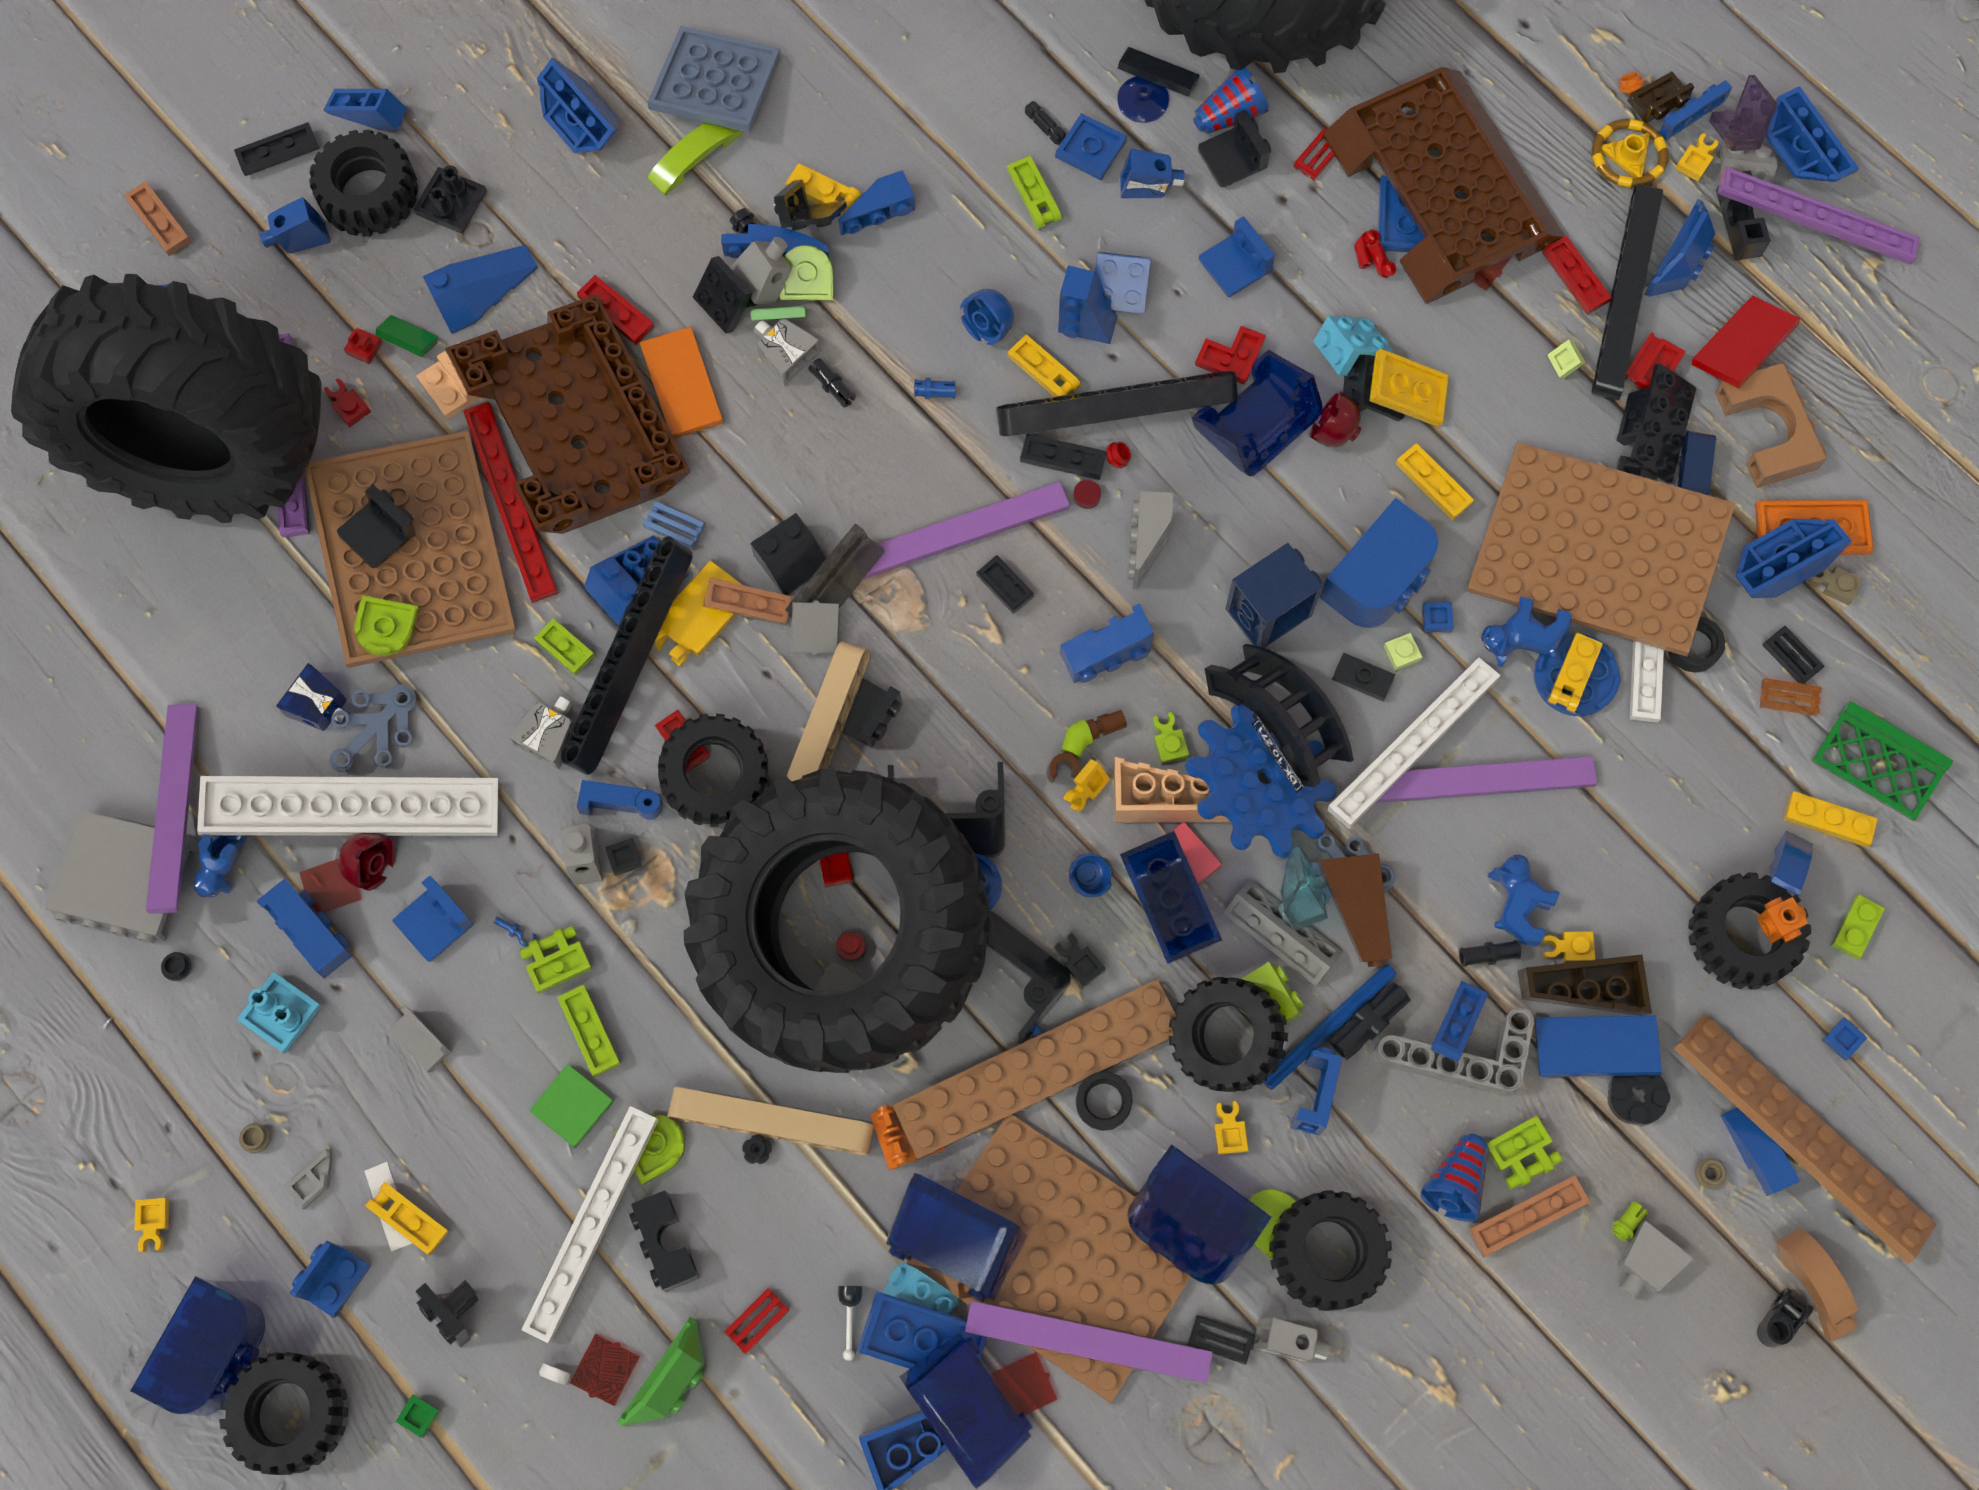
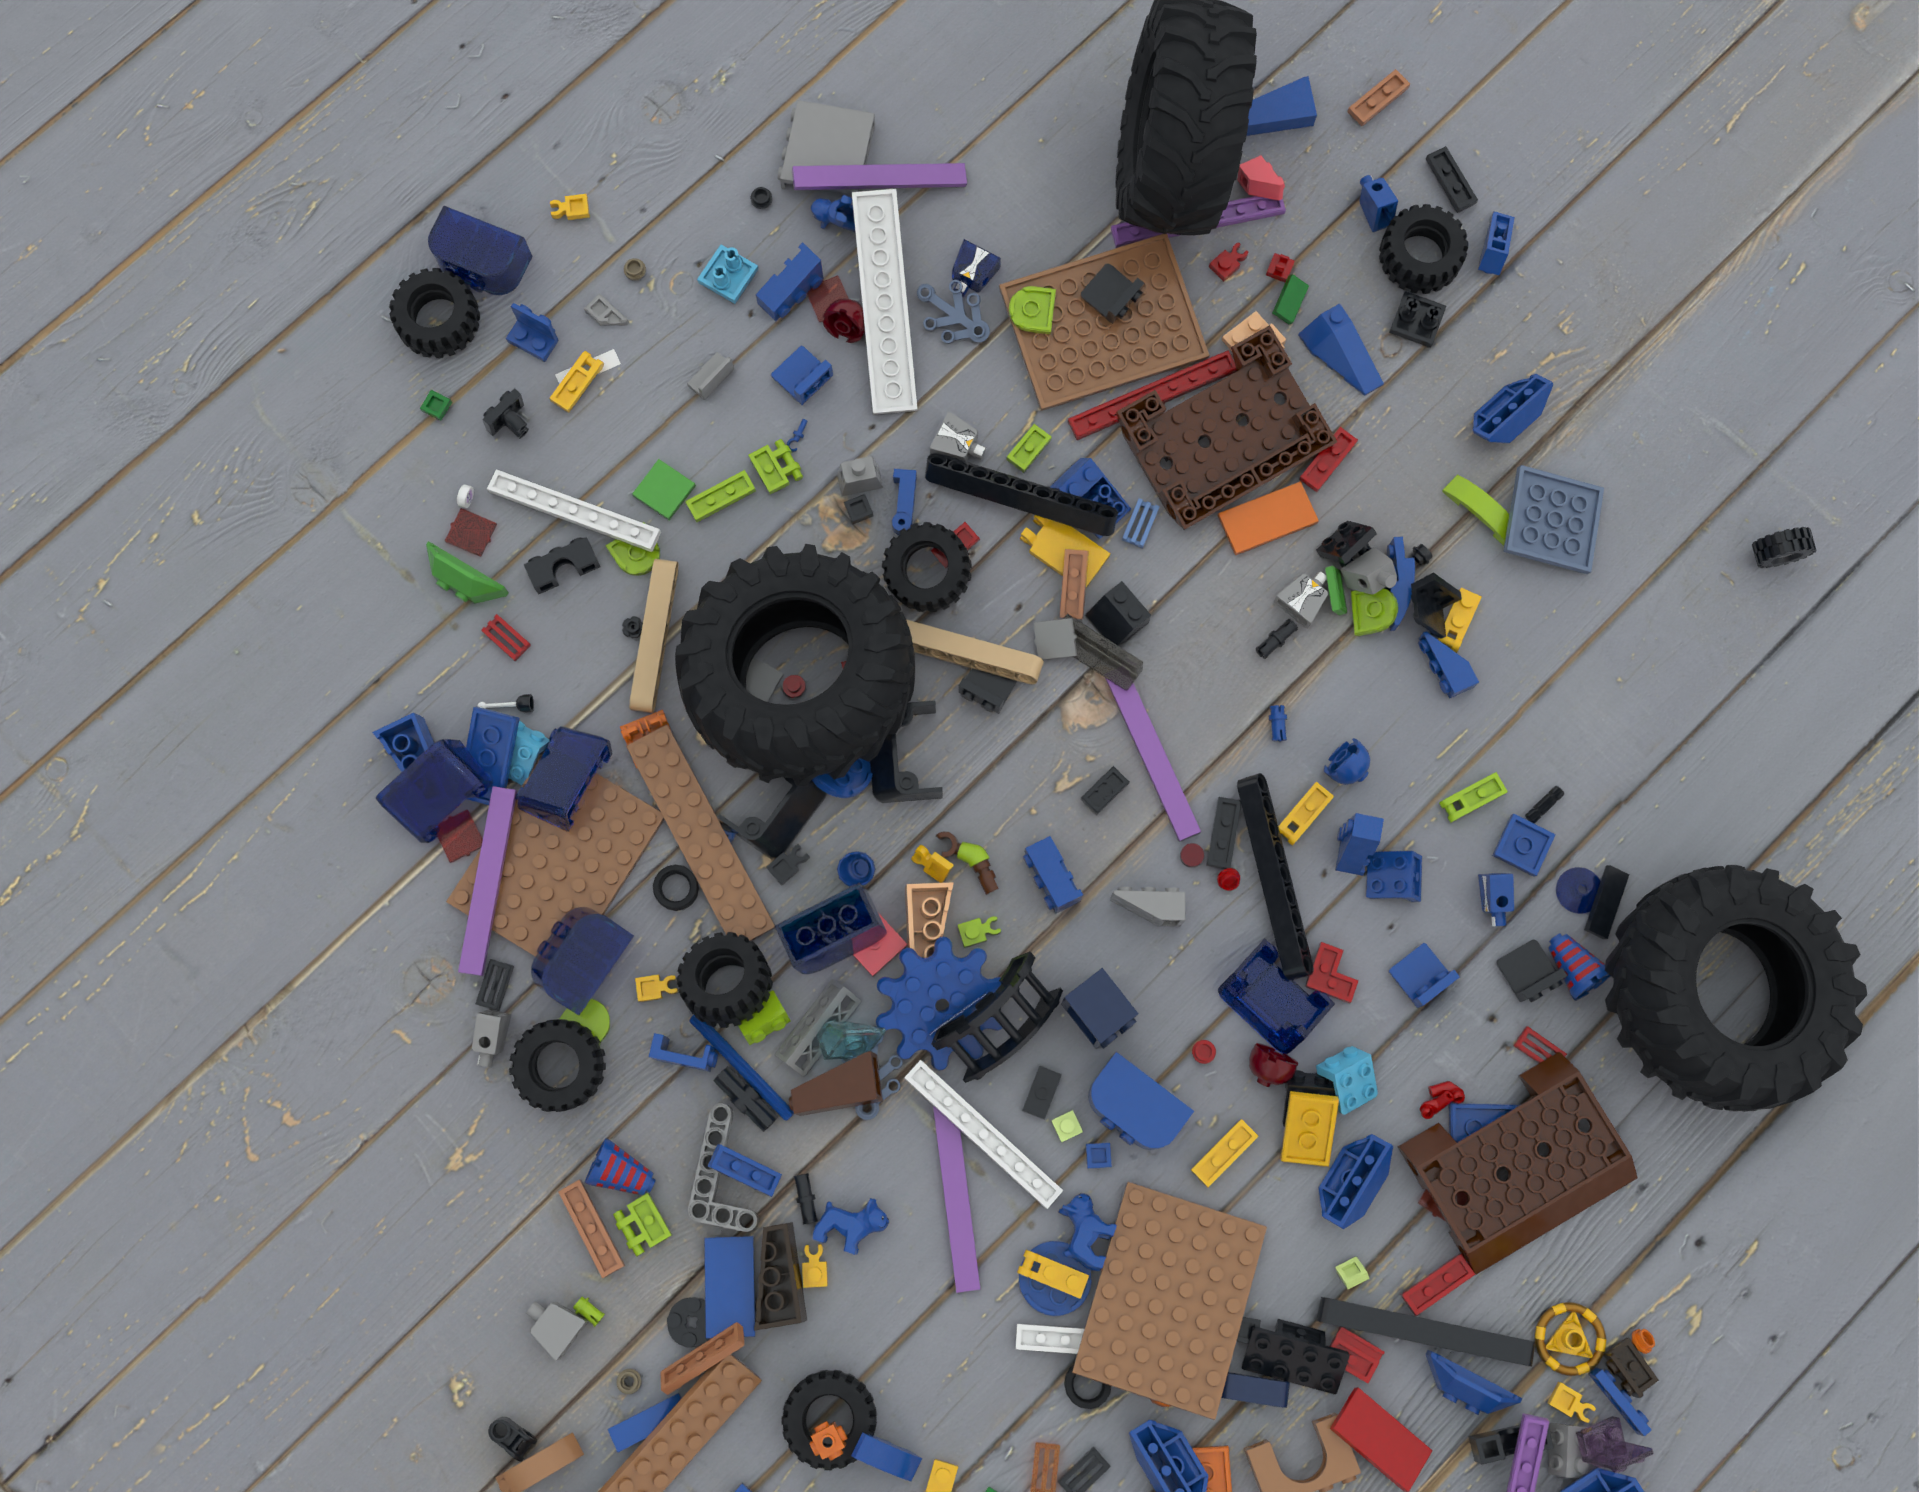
camera: 85 degrees right, 5 degrees up
none -> nougat plate [660,1322,745,1395]
none -> red plate [1192,1040,1216,1064]
none -> blue wedge [1319,1134,1393,1229]

